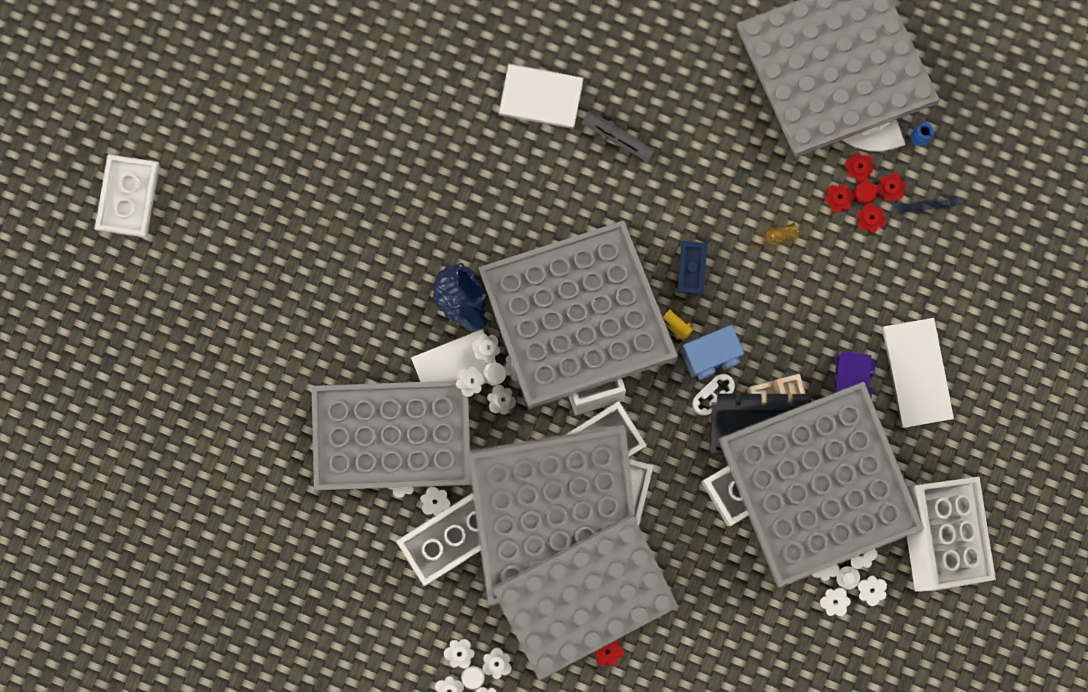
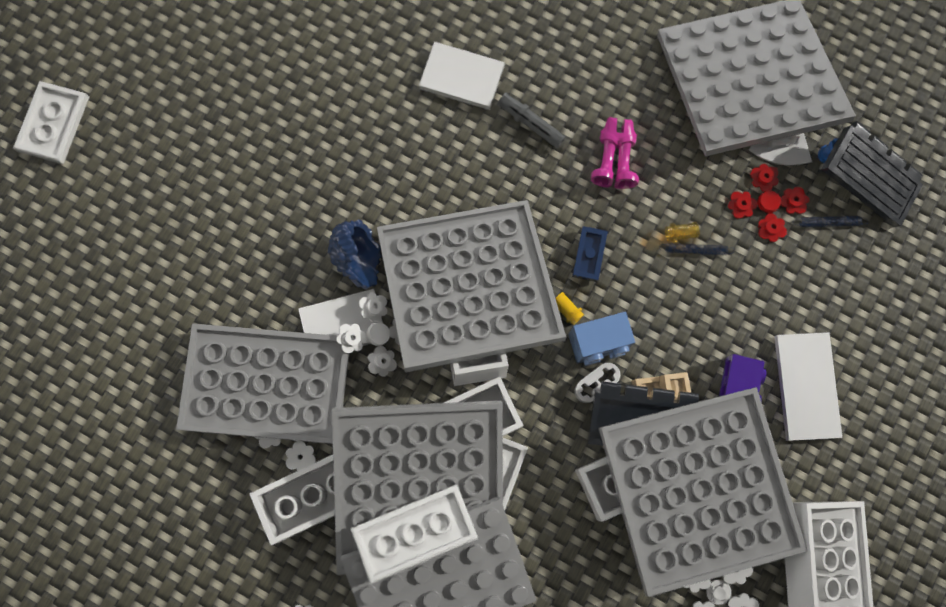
camera: 10 degrees right, 5 degrees down
none -> white tile [351,485,478,584]
none -> dark pink piece [591,117,639,189]
none -> dark blue piece [659,243,735,256]
none -> black hinge [821,121,923,227]

